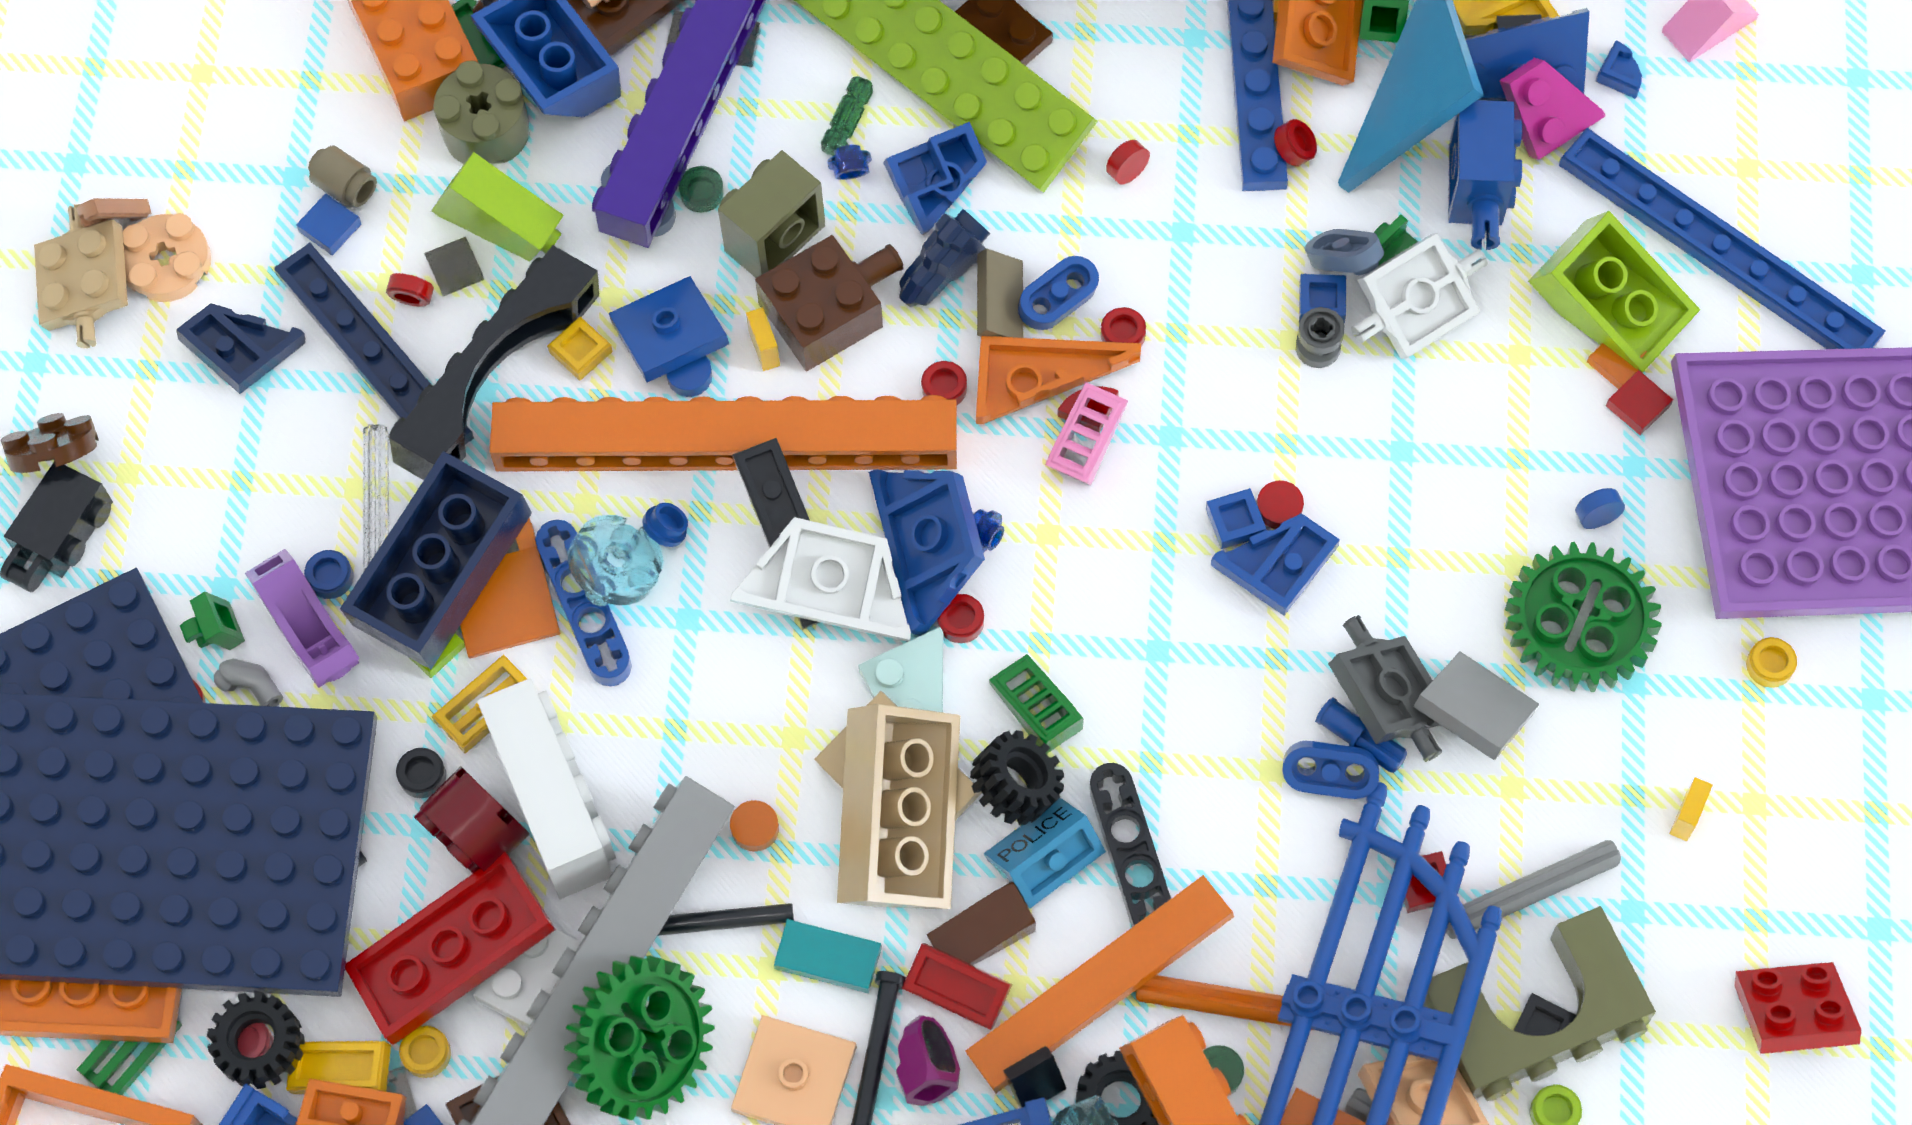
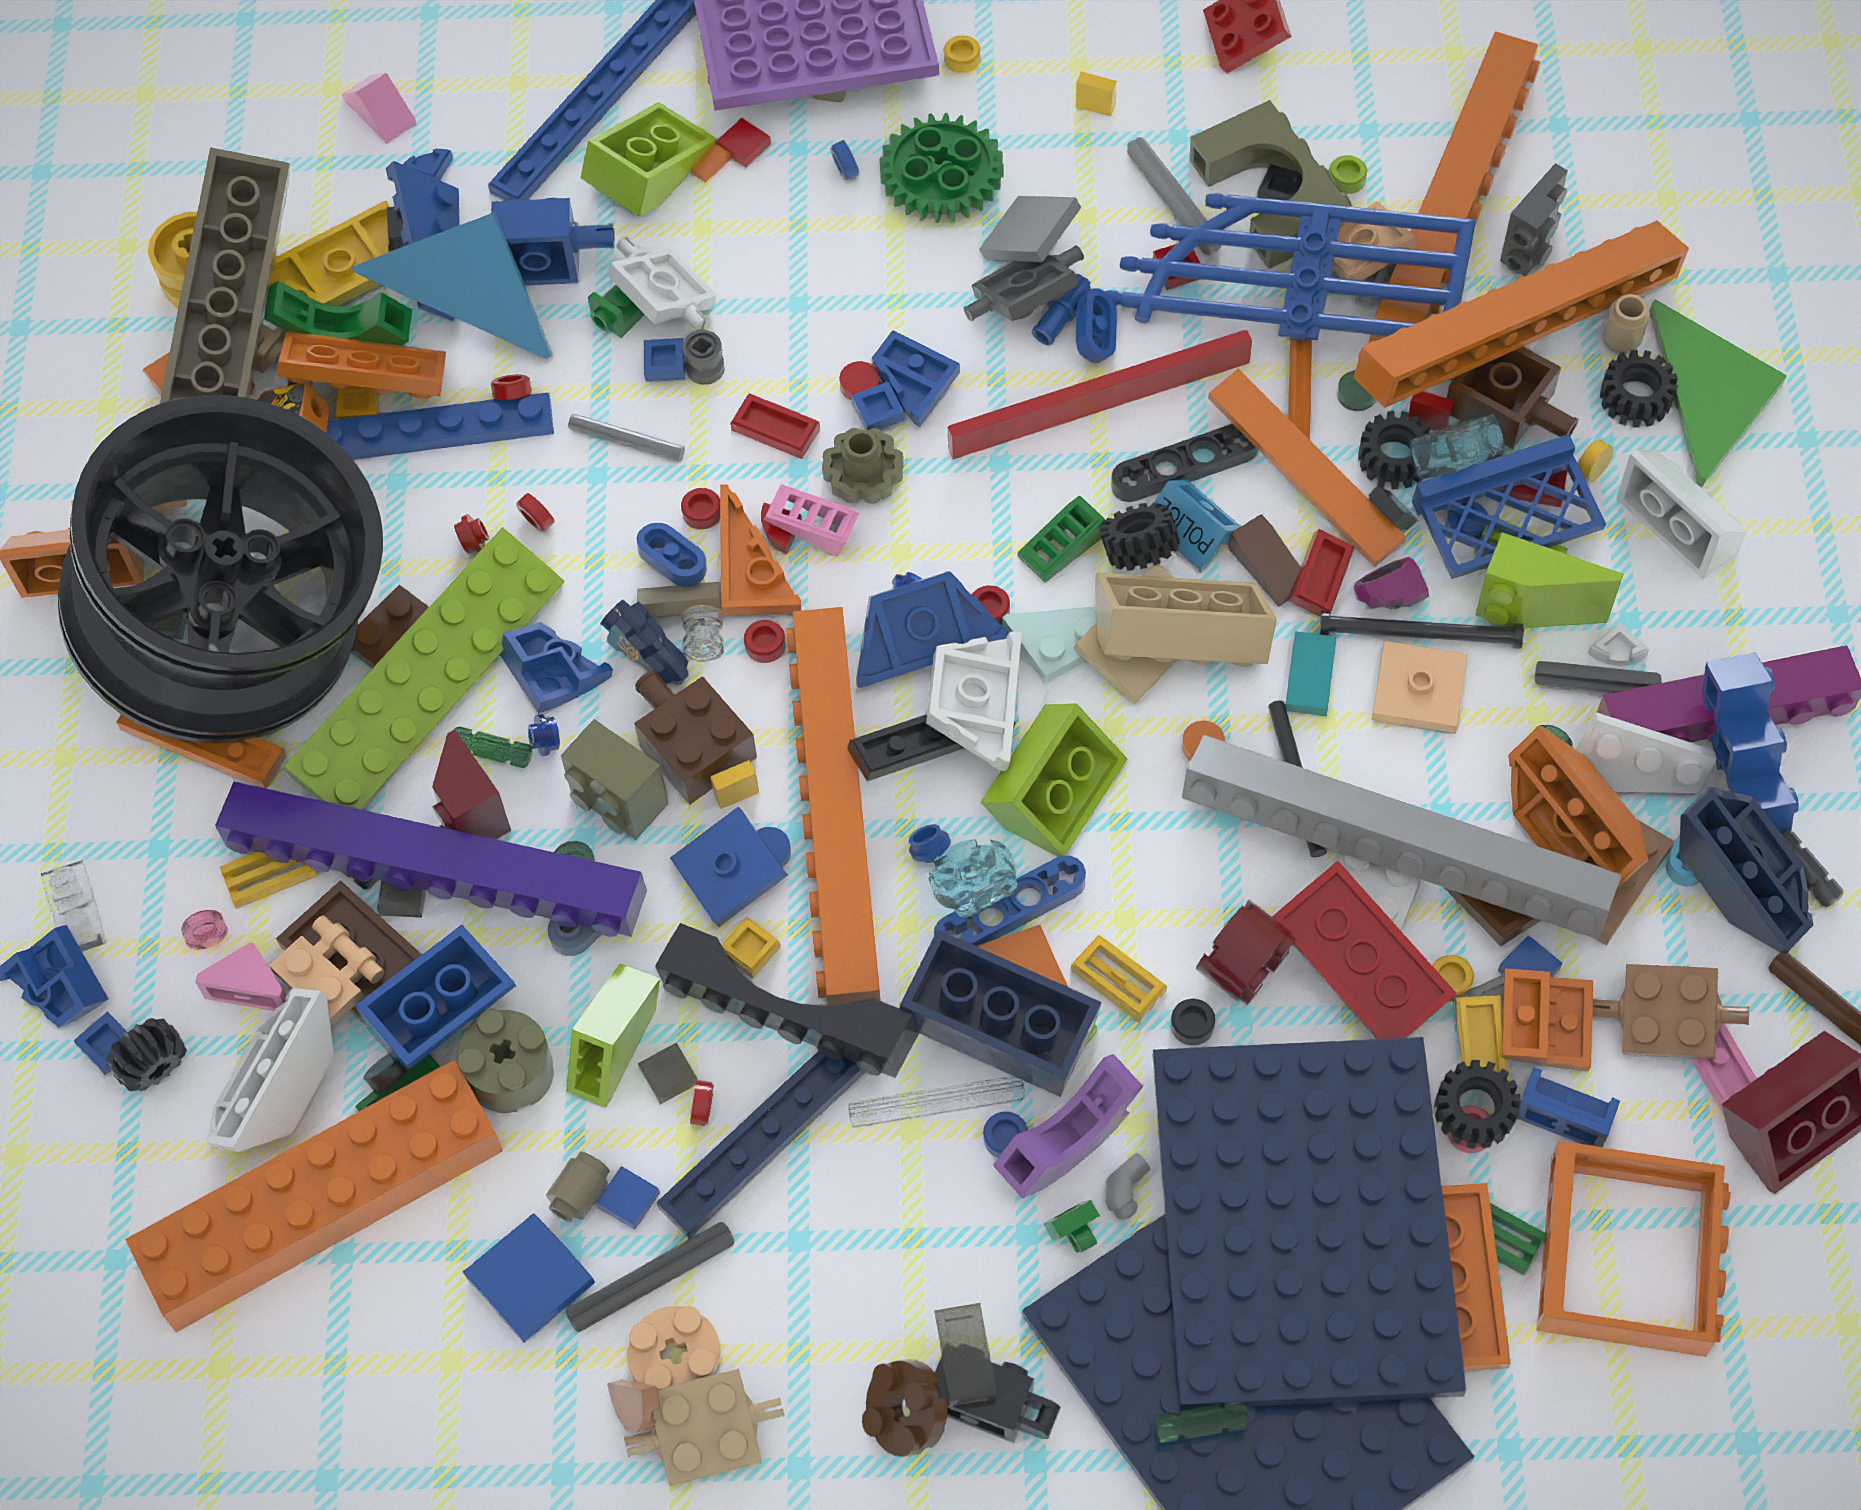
camera: 95 degrees left, 5 degrees down
dark blue wing [176,303,306,394] -> none
white brick [477,678,616,900] -> none
green gear [564,955,715,1121] -> none
sand blue plate [1305,229,1384,275] -> none
dark pink wing [1499,58,1606,160] -> none
none -> dark red slope [432,729,512,839]
none -> red plate [454,514,489,554]
none -> blue slope [462,1213,596,1343]
none -> dark grey axle [566,1222,734,1332]
none -> flat silver bar [568,413,685,462]
none -> clear wheel [681,605,724,662]
none -> red tile [730,393,820,459]
none -> olive plant [822,428,904,504]
none -> clear smoke tile [934,1302,997,1406]
none -> red tile [947,330,1253,460]
none -> lime slope [980,703,1128,857]

